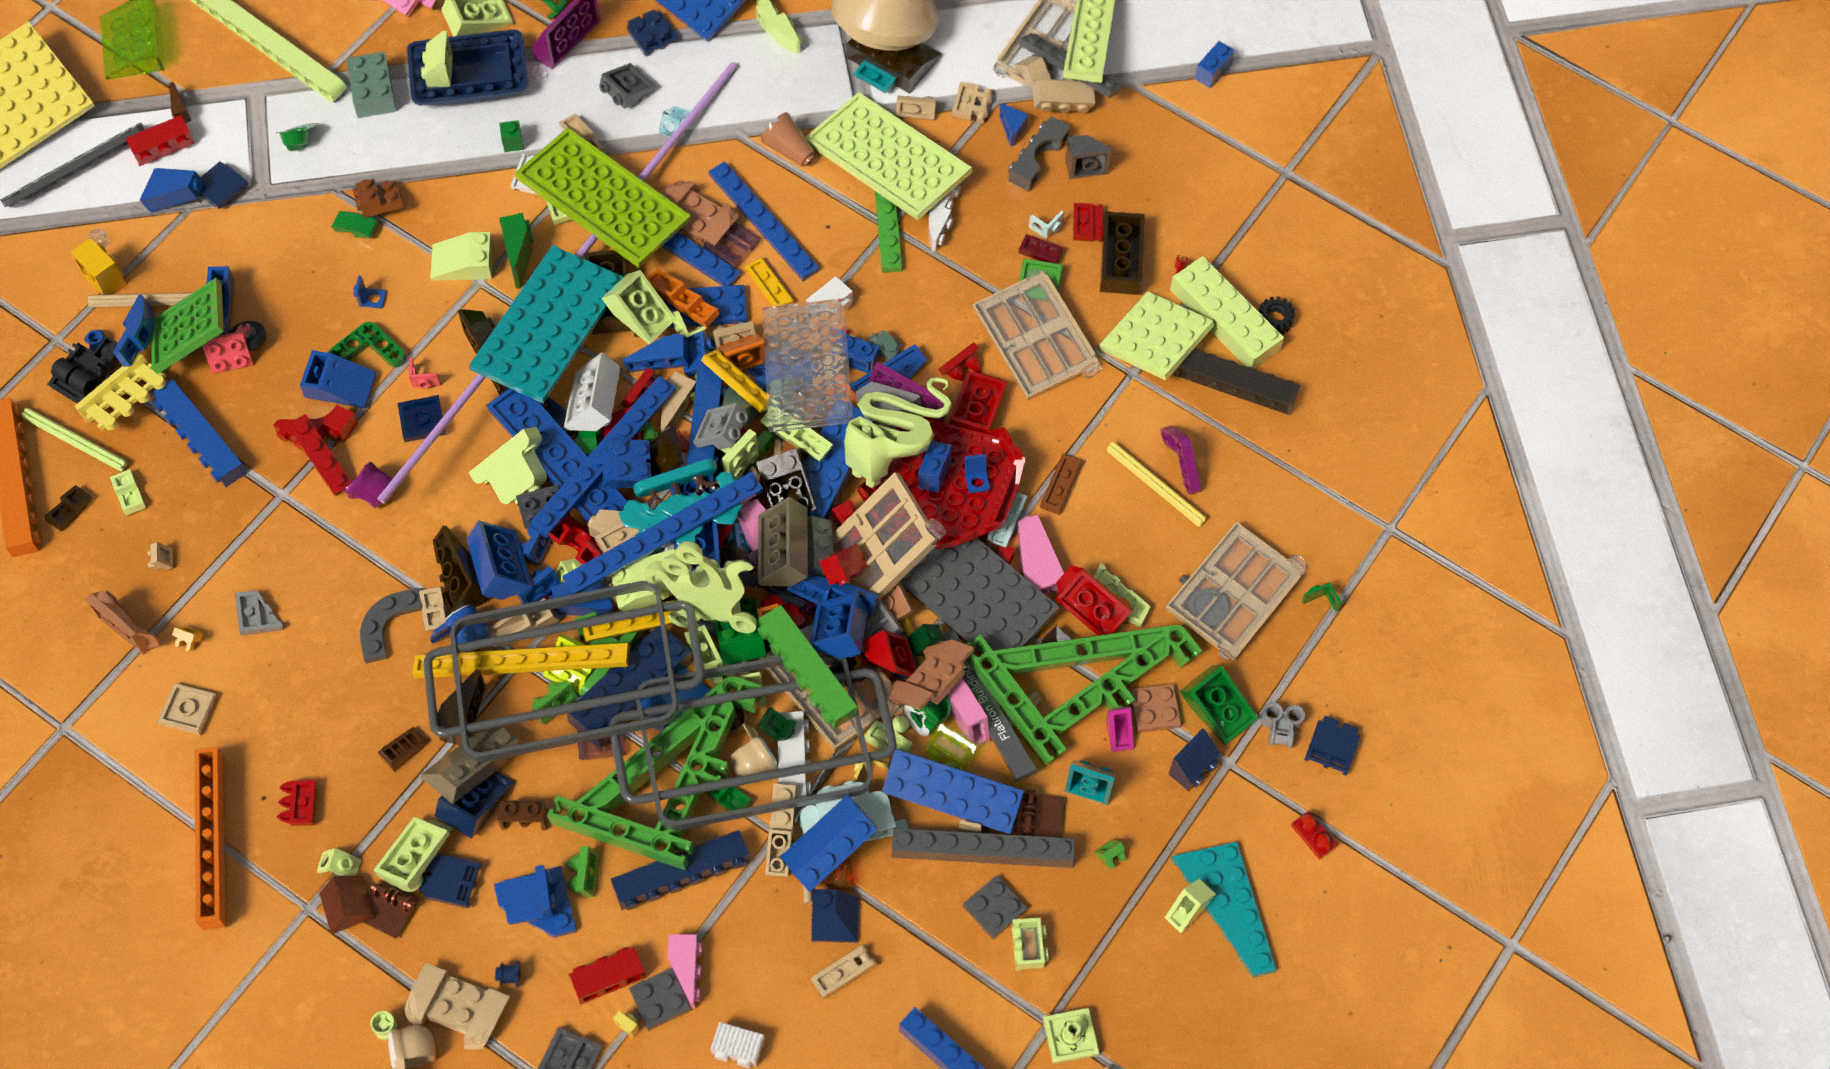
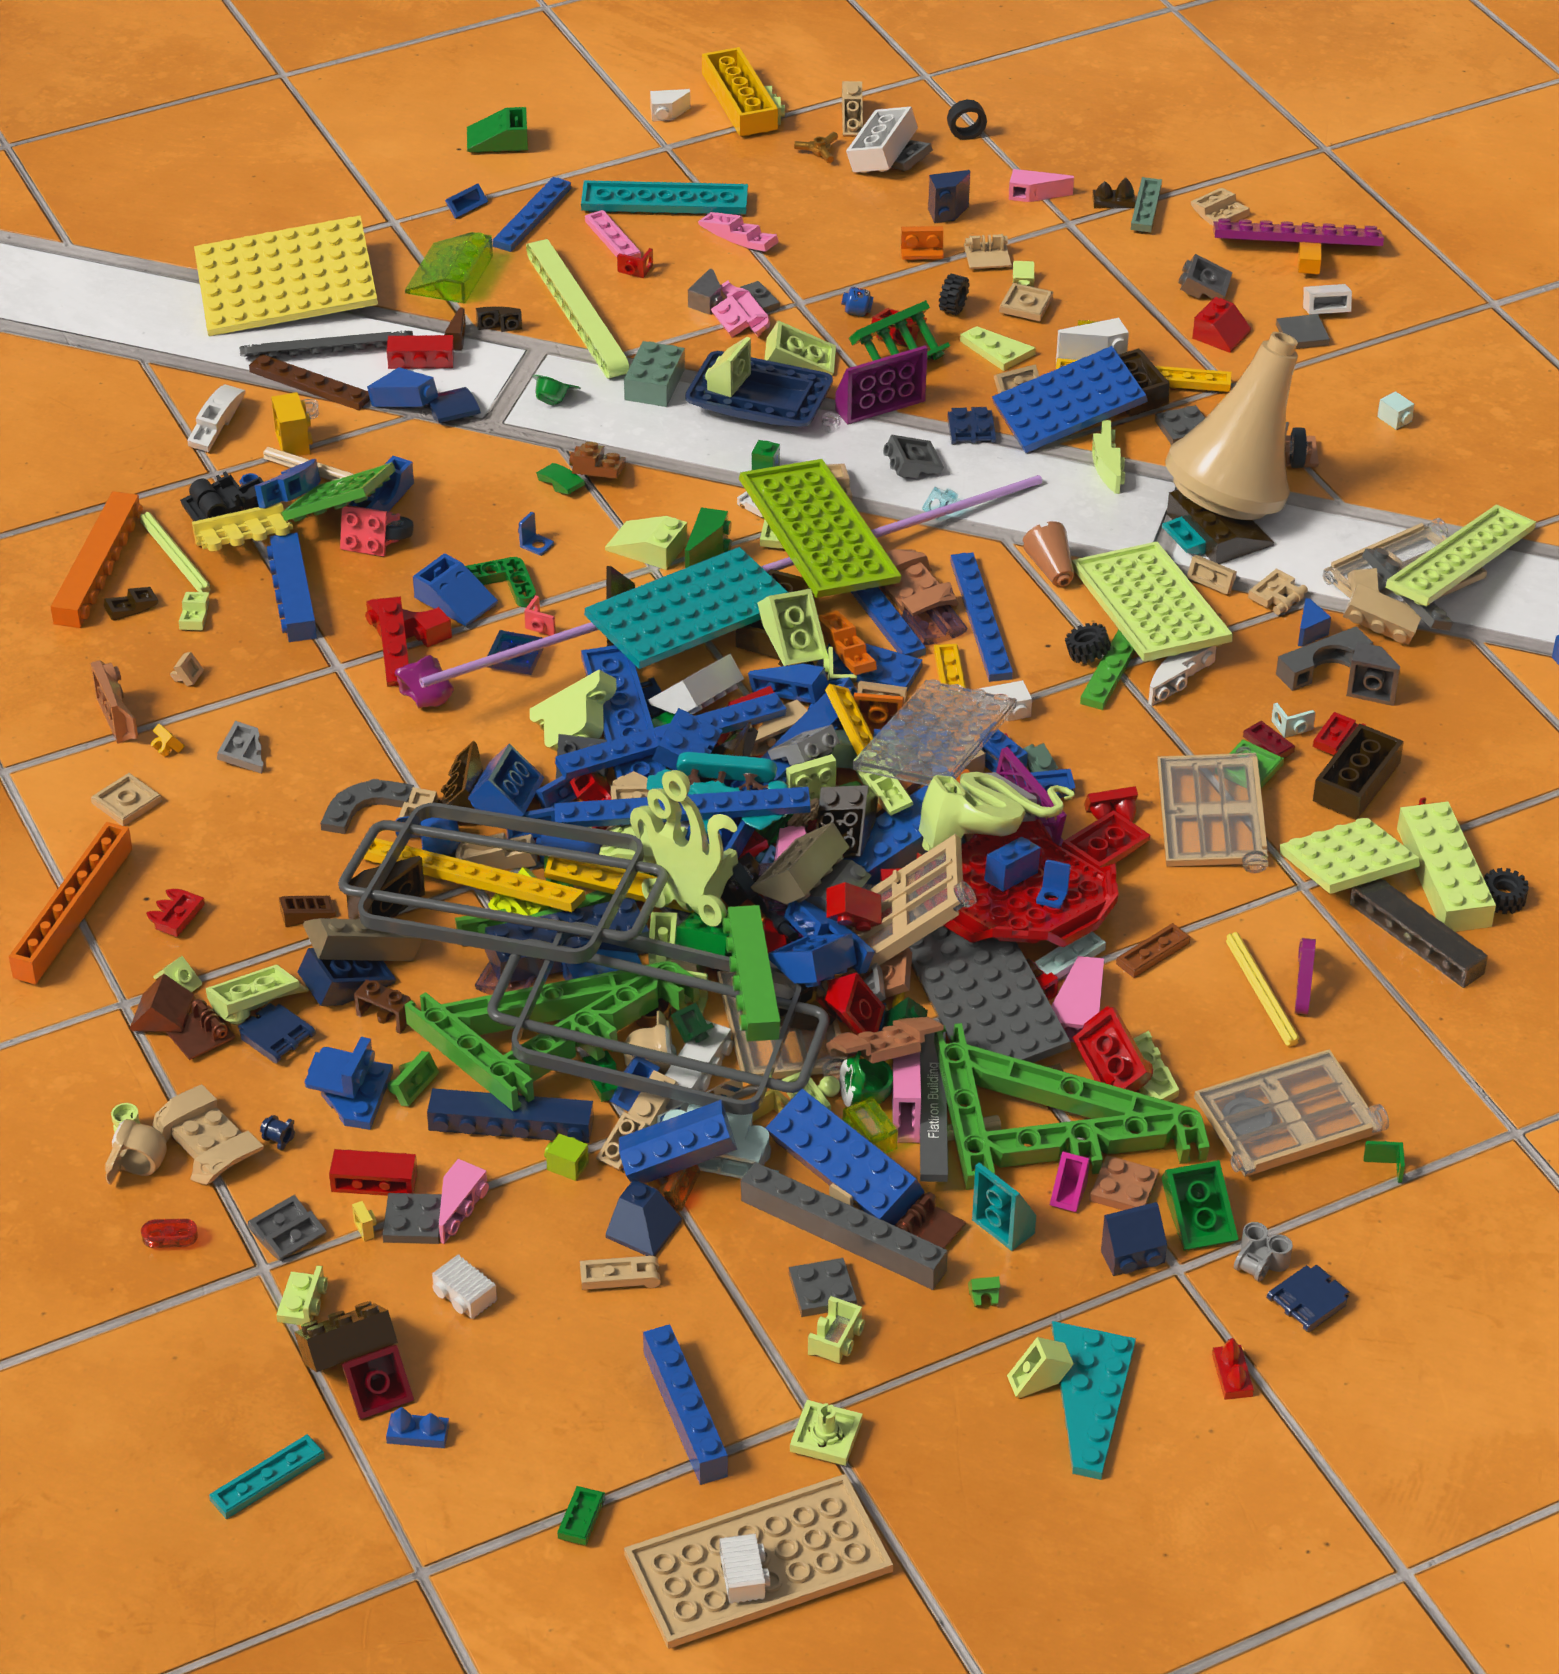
camera: 30 degrees right, 20 degrees down
none -> white slope [187,384,246,452]
none -> reddish brown plate [249,354,370,410]
none -> dark brown slope [476,307,522,332]
none -> lime brick [544,1134,589,1181]
none -> blue slope [609,1056,660,1112]
none -> black tyre [1065,623,1111,663]

